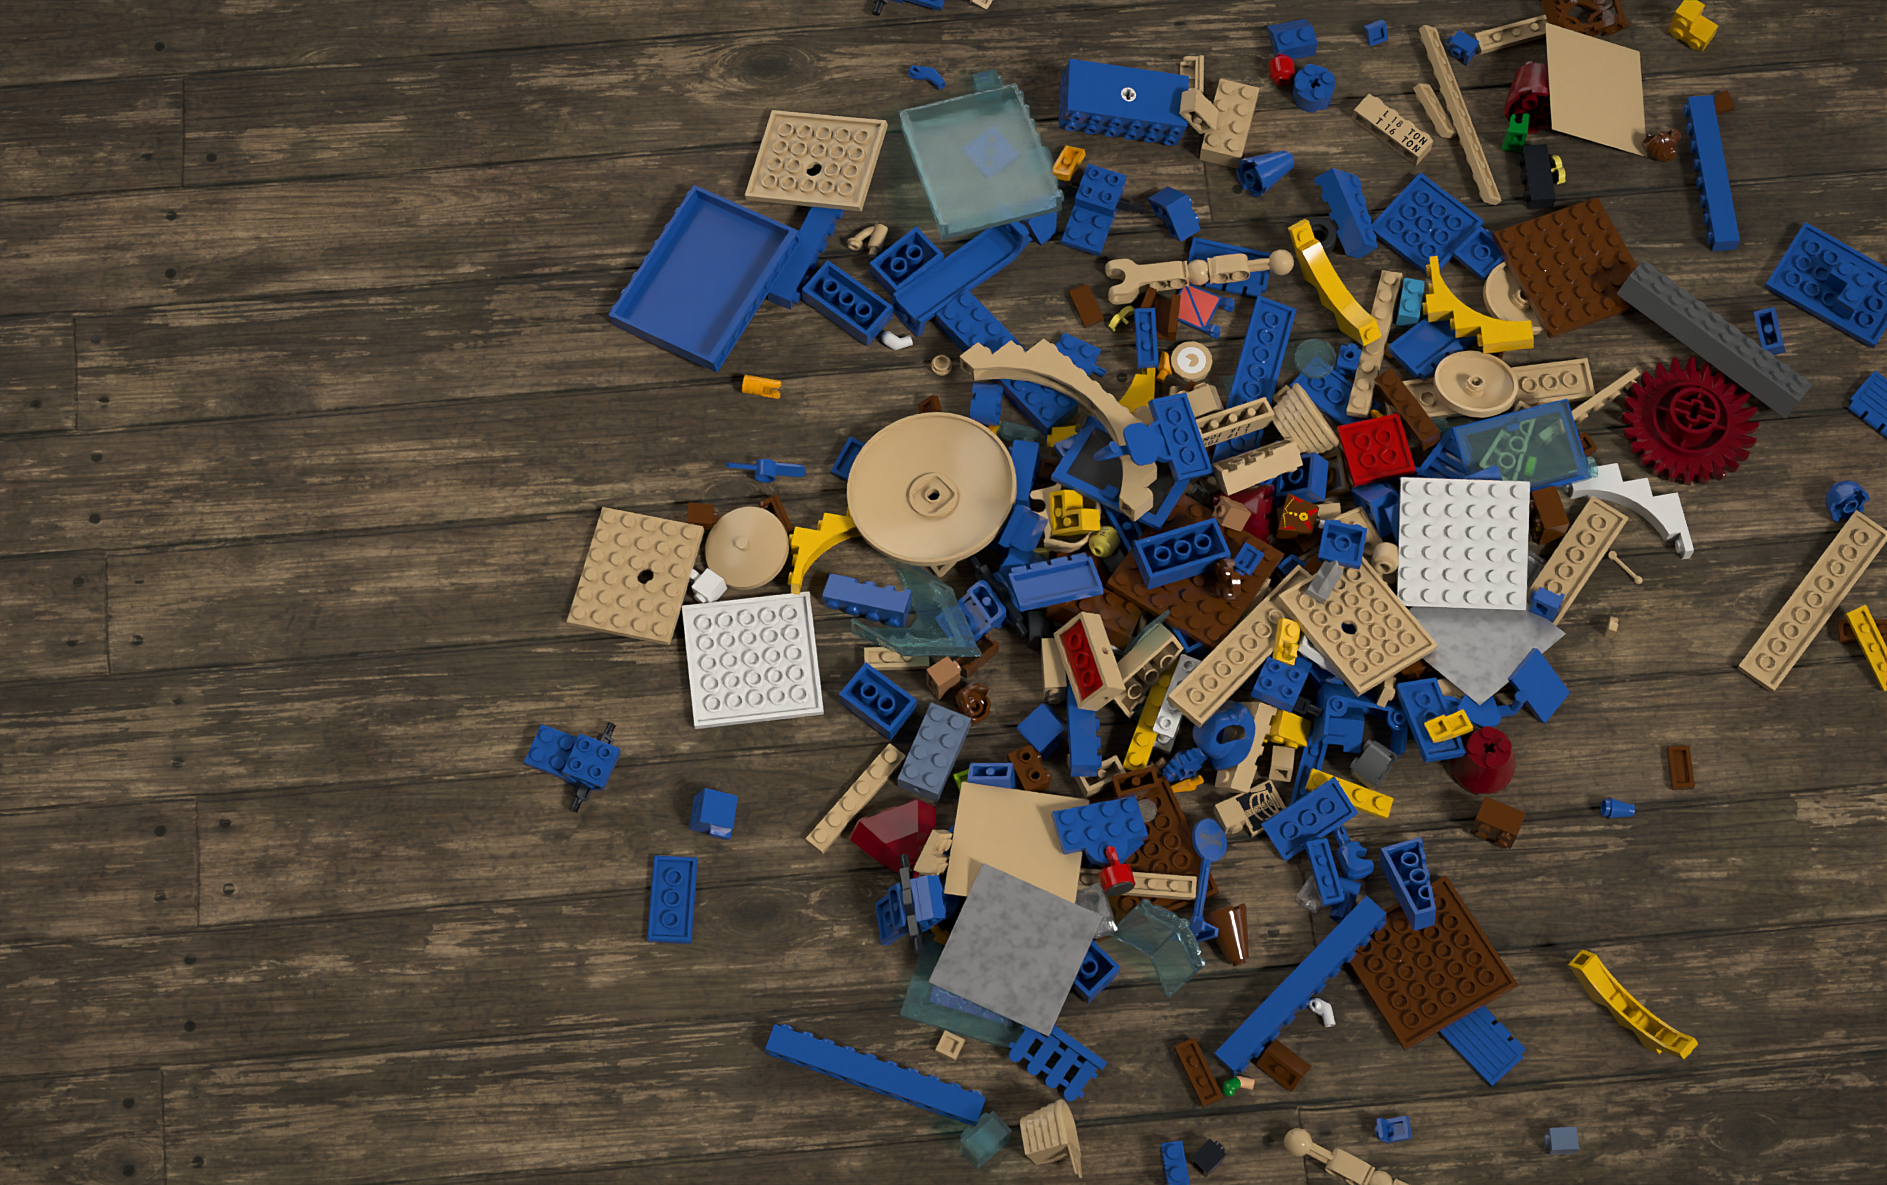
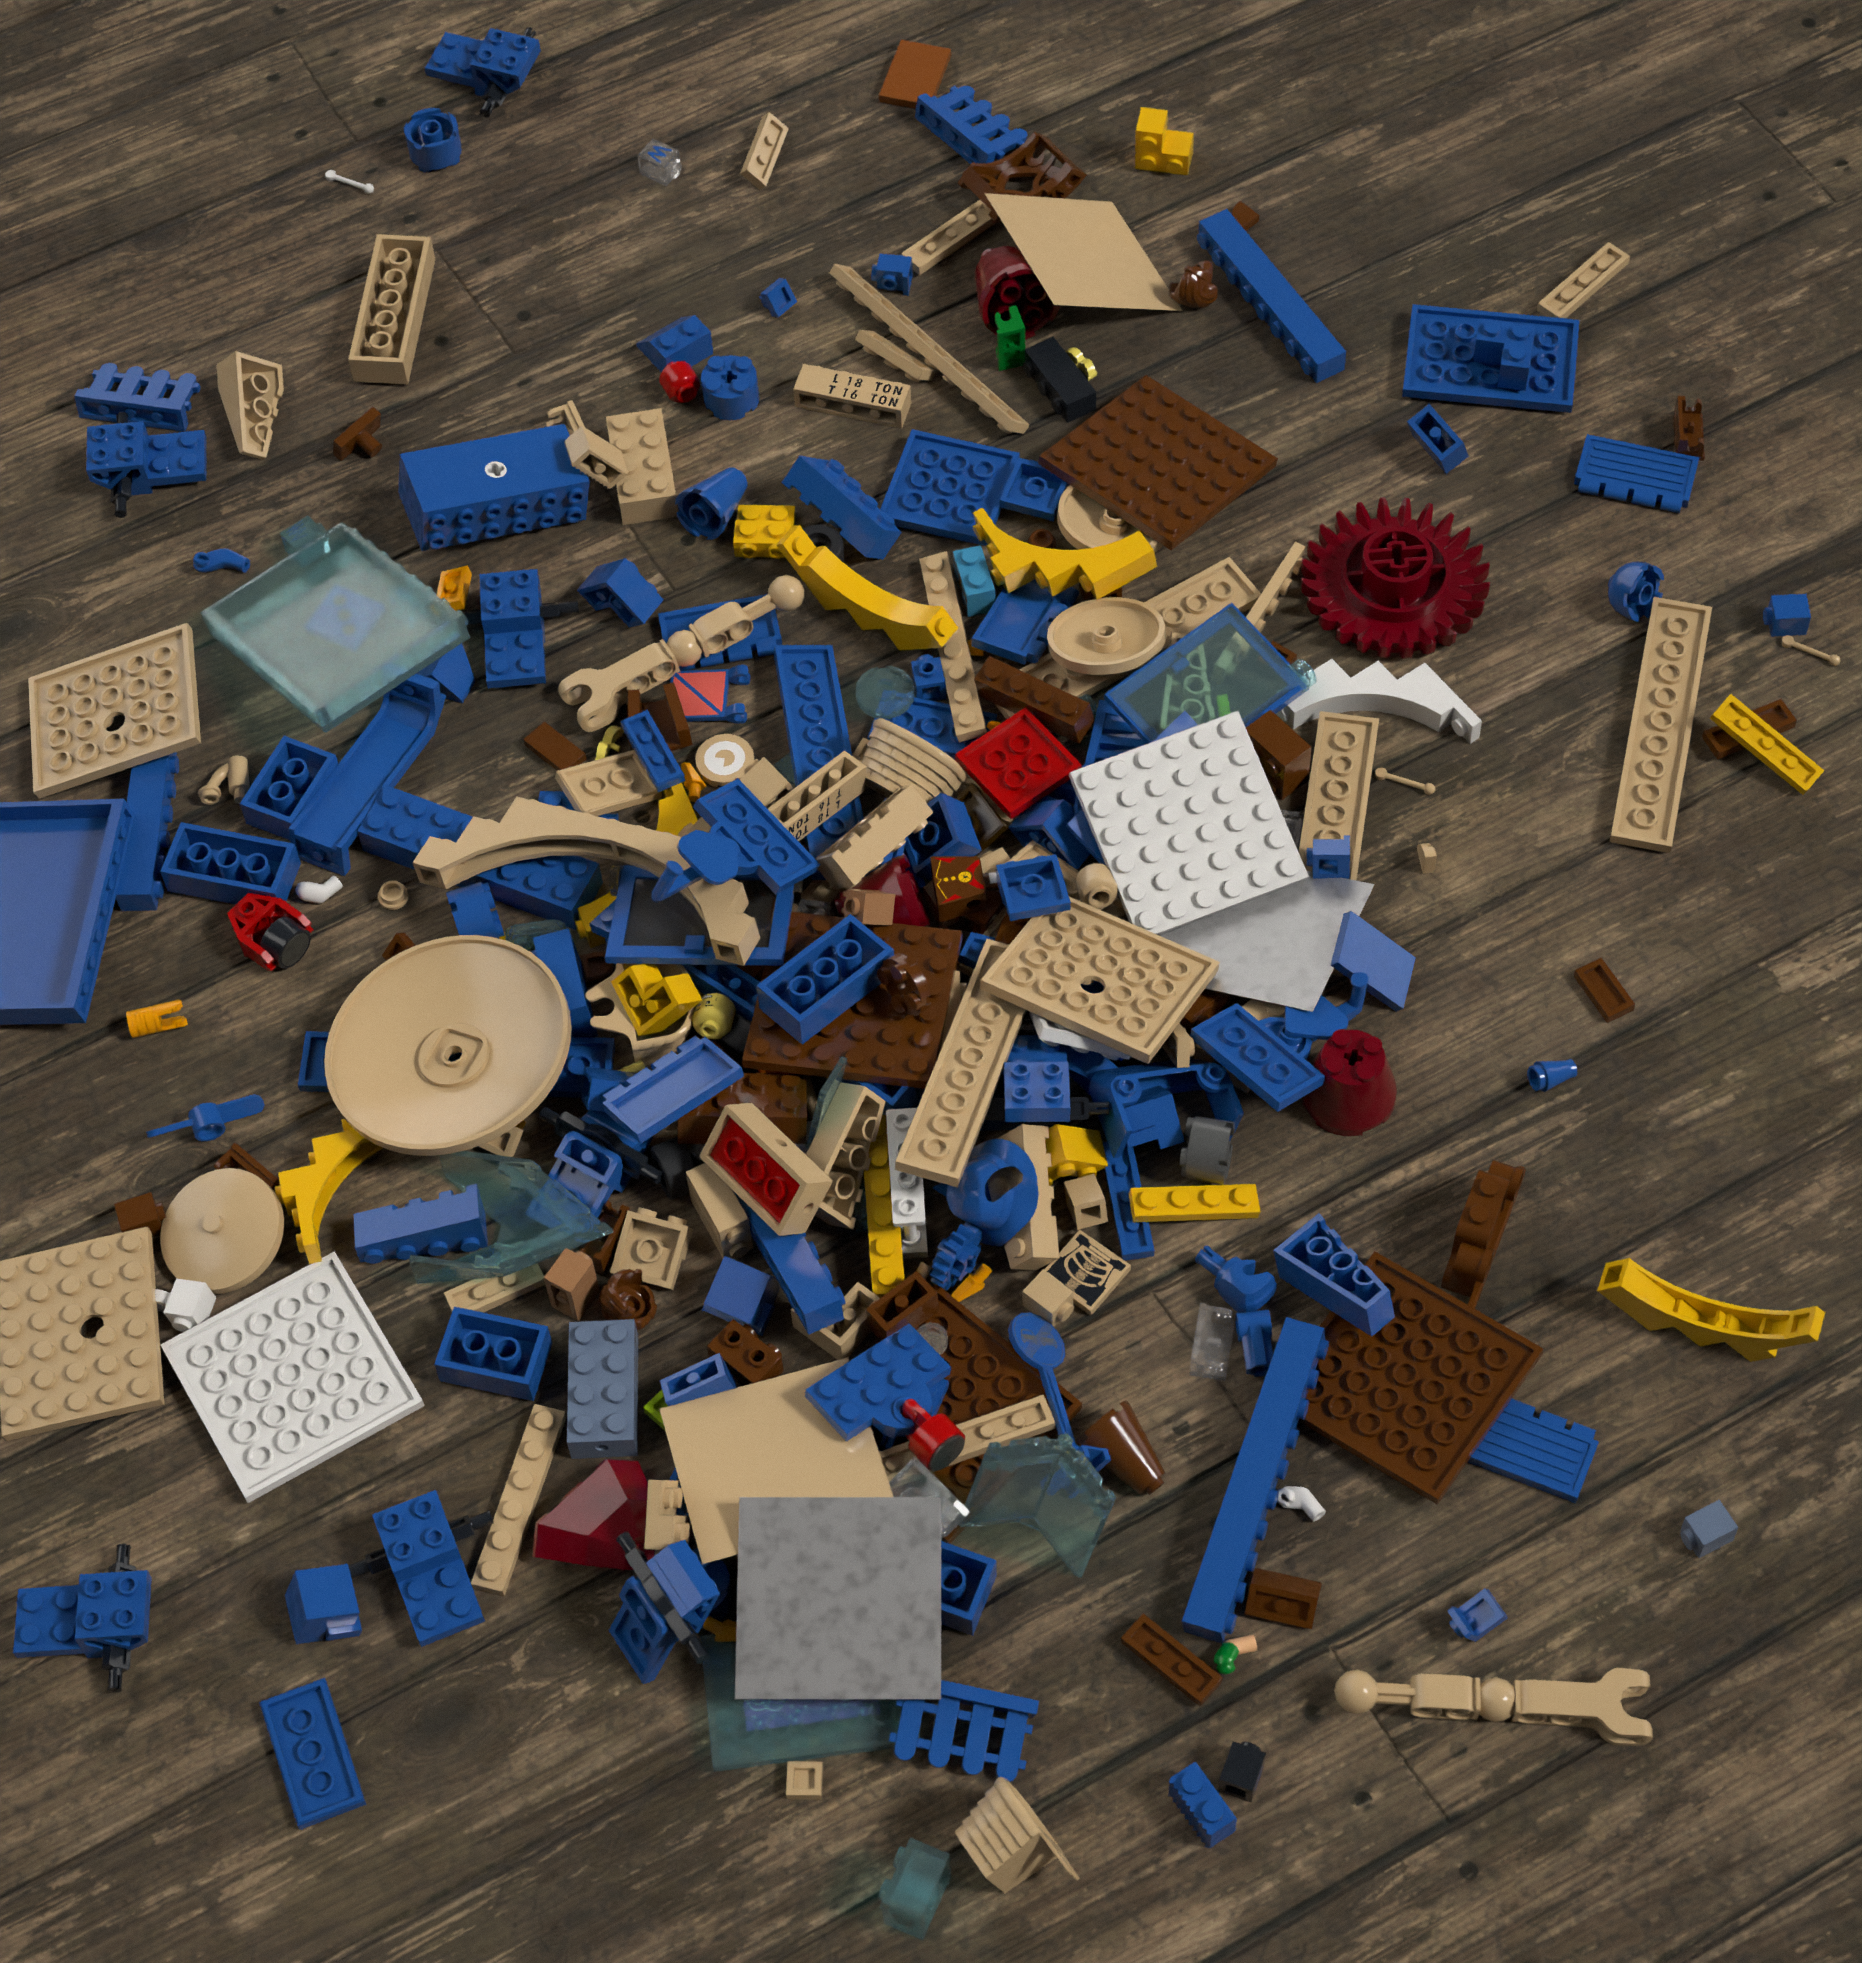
camera: 20 degrees left, 10 degrees down
blue brick [765,1024,986,1128] -> none
blue plate [998,504,1049,551] -> none
blue bracket [1233,542,1265,576] -> none
blue plate [1261,776,1359,861] -> none
yellow hinge [1273,618,1300,666] -> none
blue hinge [1304,838,1345,907] -> none
light grey tile [1305,560,1344,605] -> none
yellow slope [1424,709,1473,743] -> none
reddish brown brick [1470,796,1526,849] -> none
dark grey brick [1617,261,1812,419] -> none
none -> red piece [227,893,314,972]
none -> reddish brown tile [333,407,382,461]
none -> blue piece [348,1490,494,1647]
none -> tan tile [555,750,663,816]
none -> tan plate [610,1207,693,1290]
none -> yellow plate [733,505,796,559]
none -> reddish brown plate [1028,529,1056,549]
none -> reddish brown brick [1441,1160,1526,1309]

